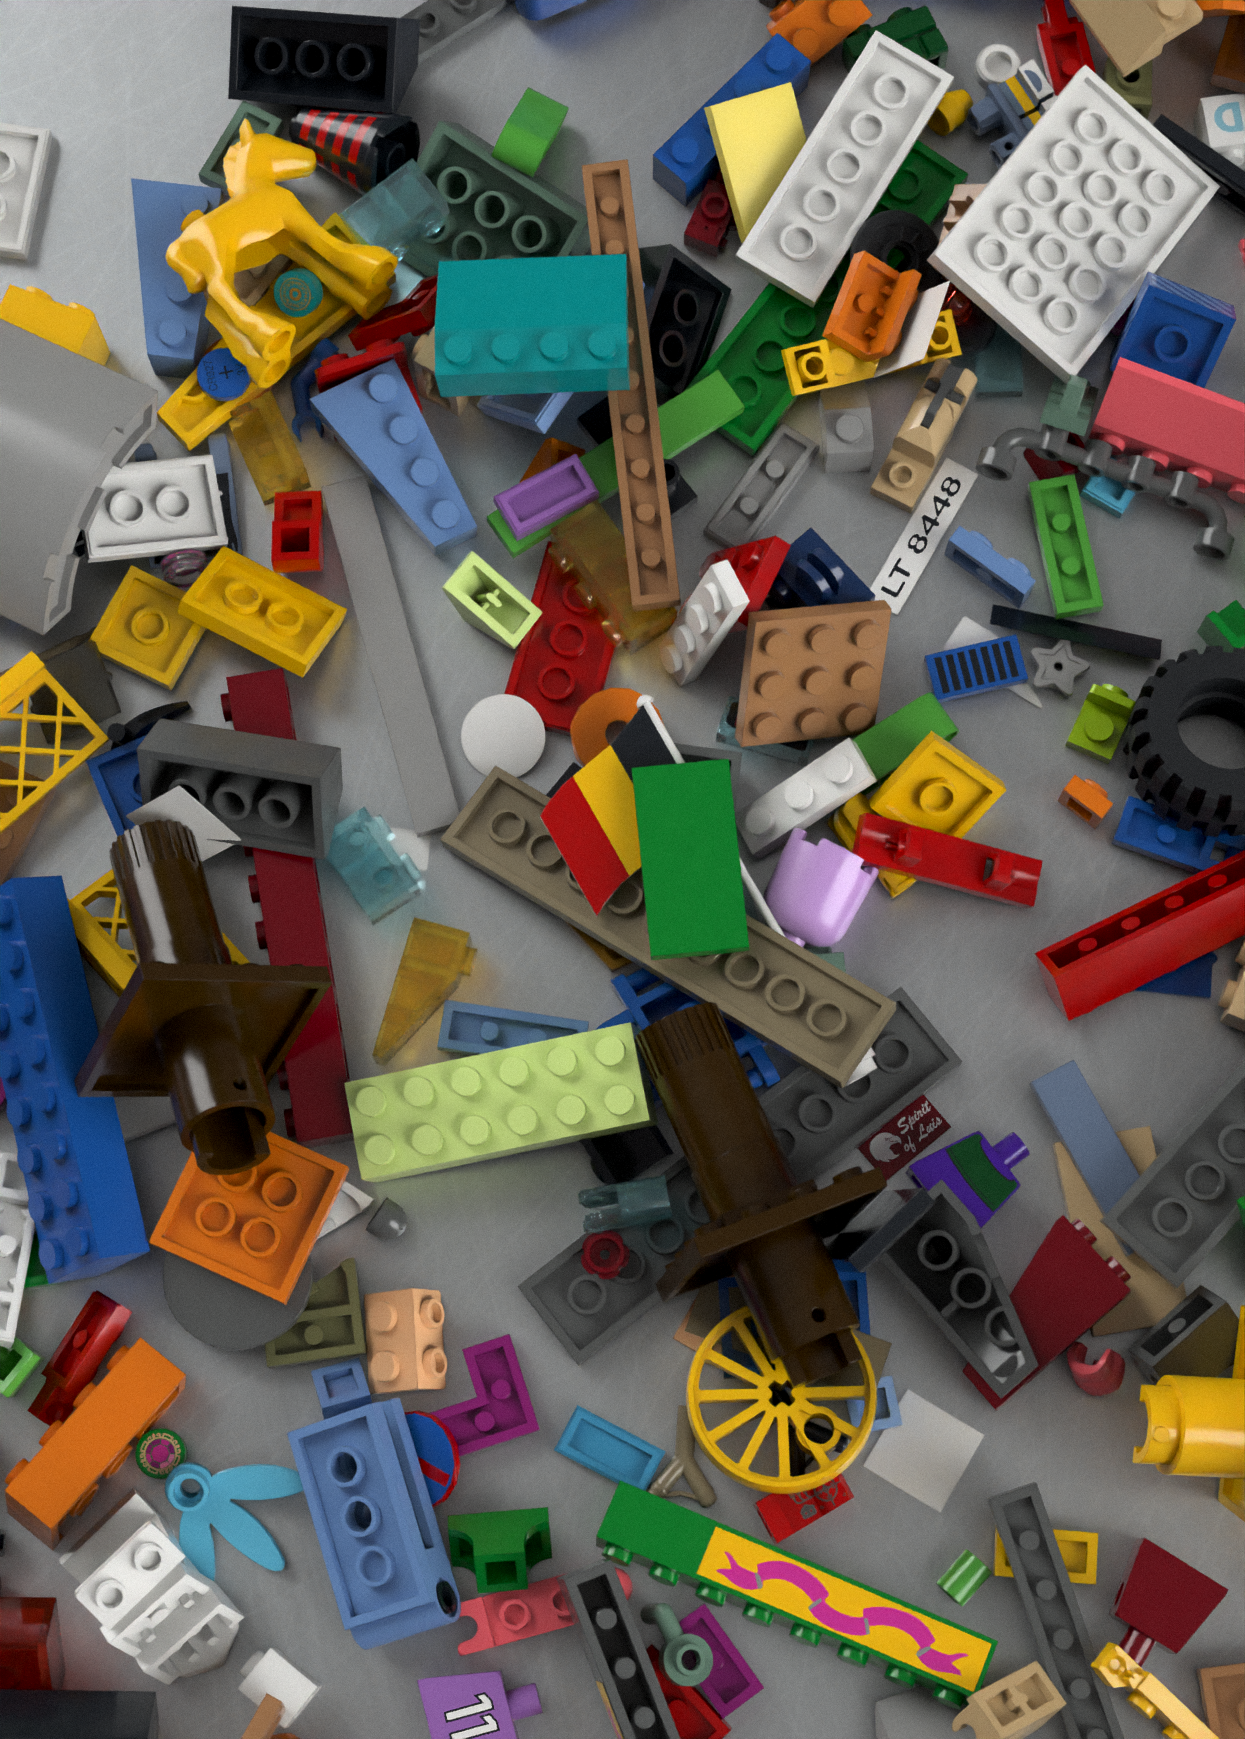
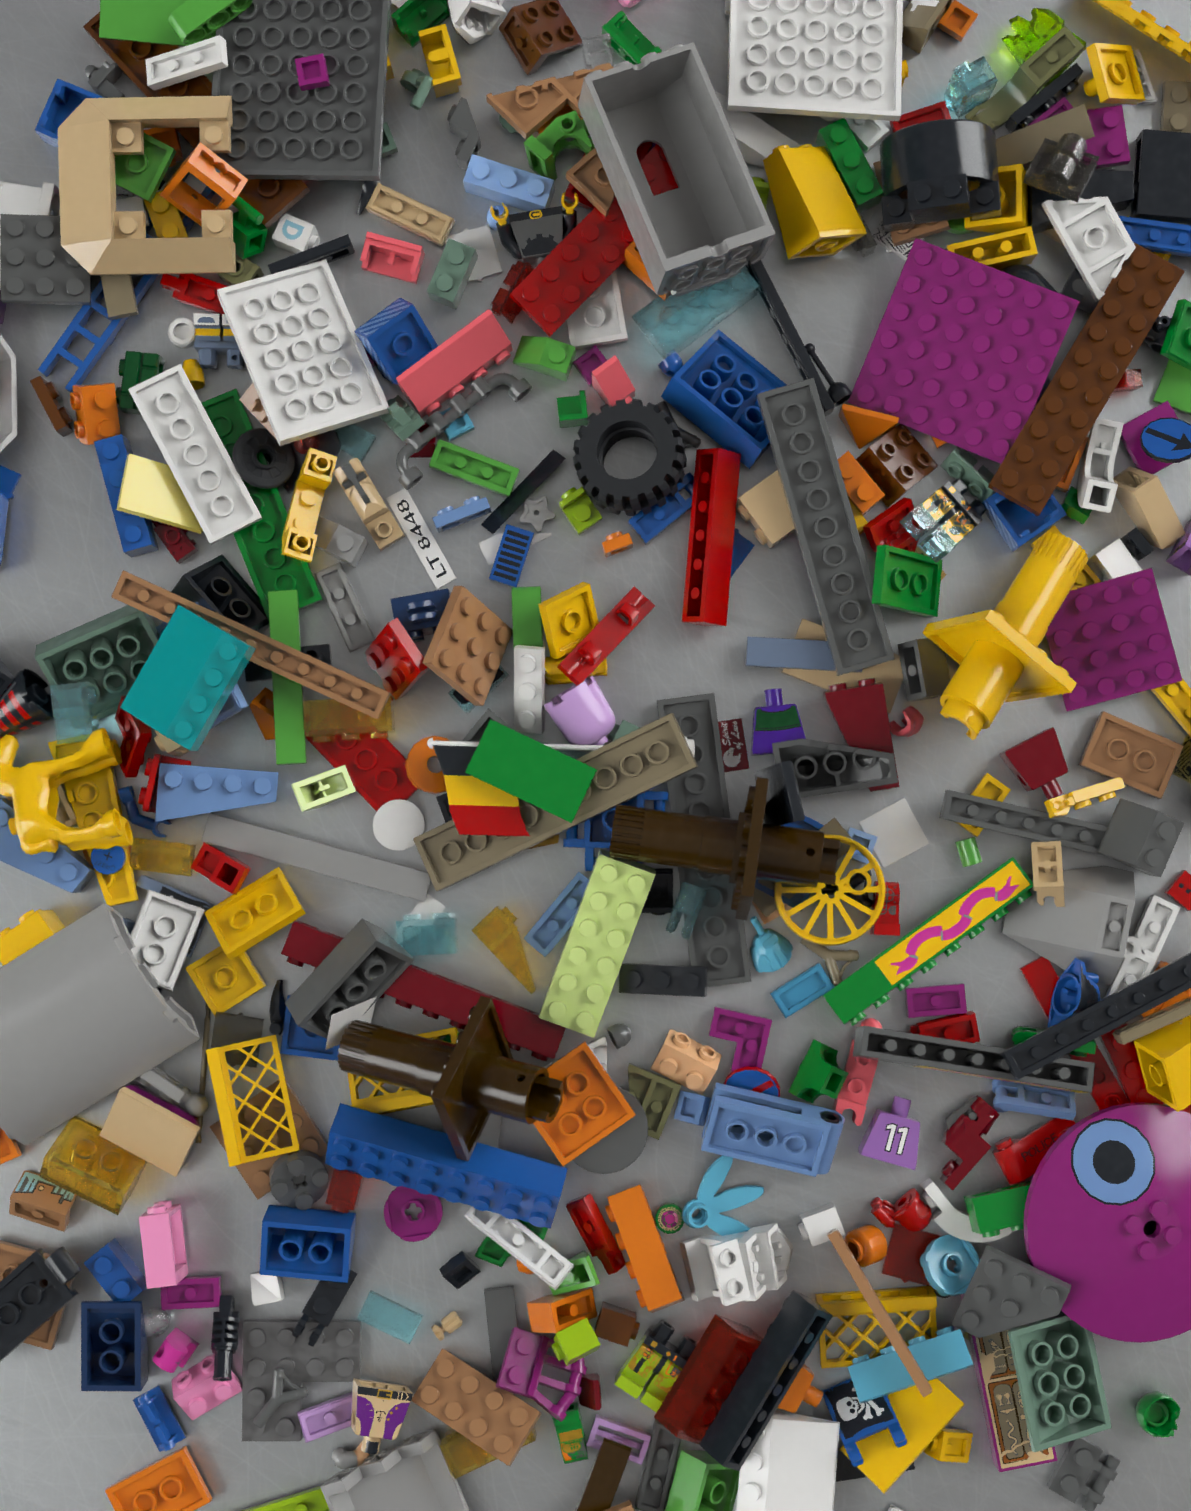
camera: 55 degrees left, 10 degrees up
clear tile [160,548,208,588] -> none
teal tile [274,268,323,317] -> none
bright green beam [491,87,569,178] -> none
medium lavender tile [493,454,599,541] -> none
dark red plate [581,1230,630,1279] -> none
sand green plate [640,1603,713,1686] -> none
white plate [659,559,750,686] -> none
orange bracket [822,251,922,362] -> none
white sticker [873,281,950,378] -> none
none -> green brick [232,196,268,259]
none -> black plate [619,963,708,997]
none -> medium azure piece [750,916,793,973]

